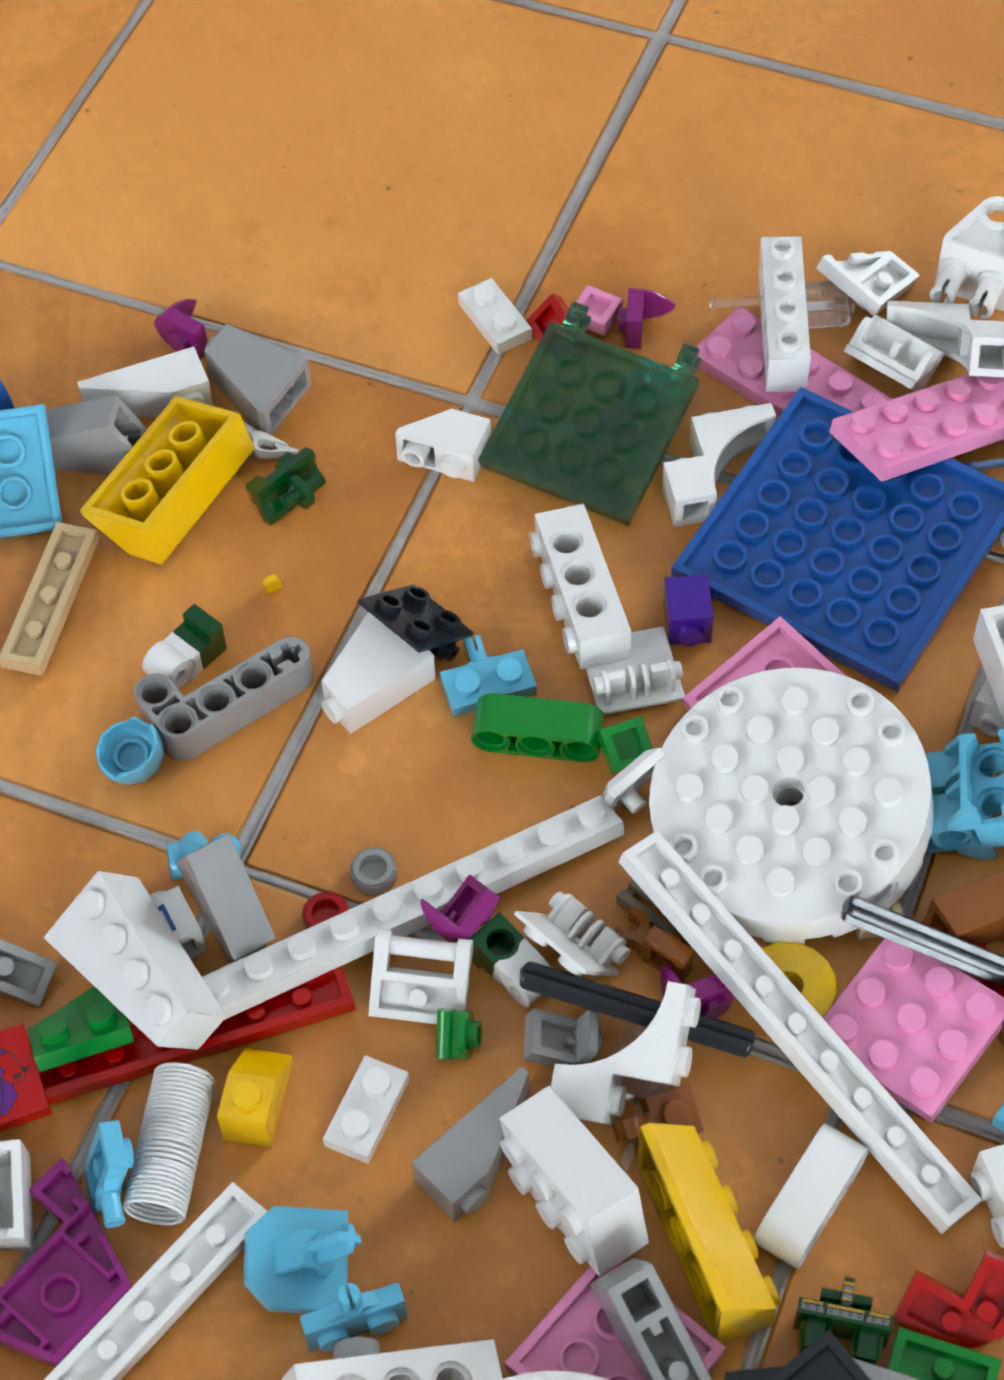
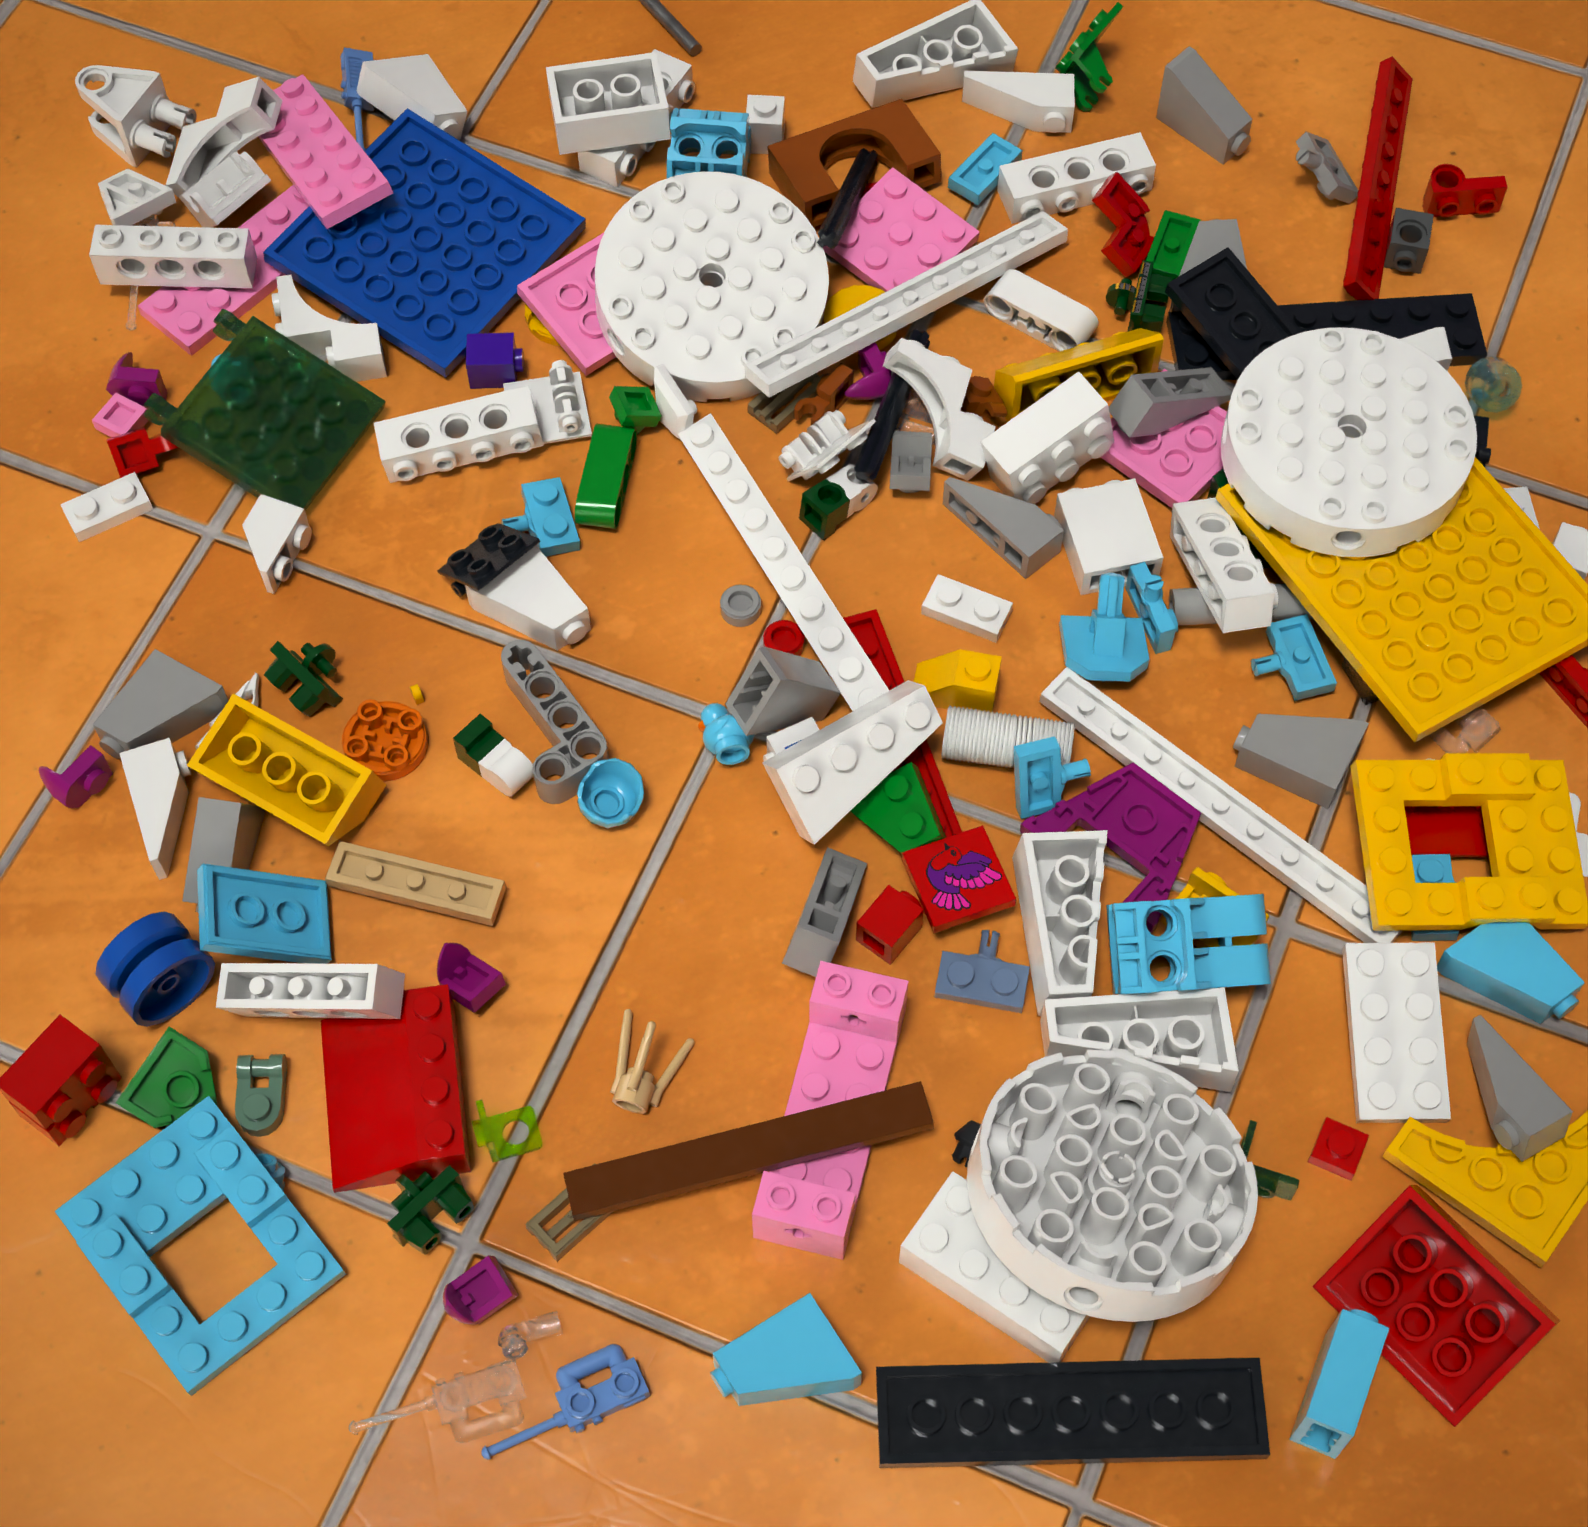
camera: 90 degrees left, 5 degrees up
white plate [368,929,473,1024] -> none
magenta plate [420,874,501,943] -> none
green plate [436,1008,482,1059] -> none
none -> orange tile [342,699,428,781]
none -> white brick [1054,478,1163,595]

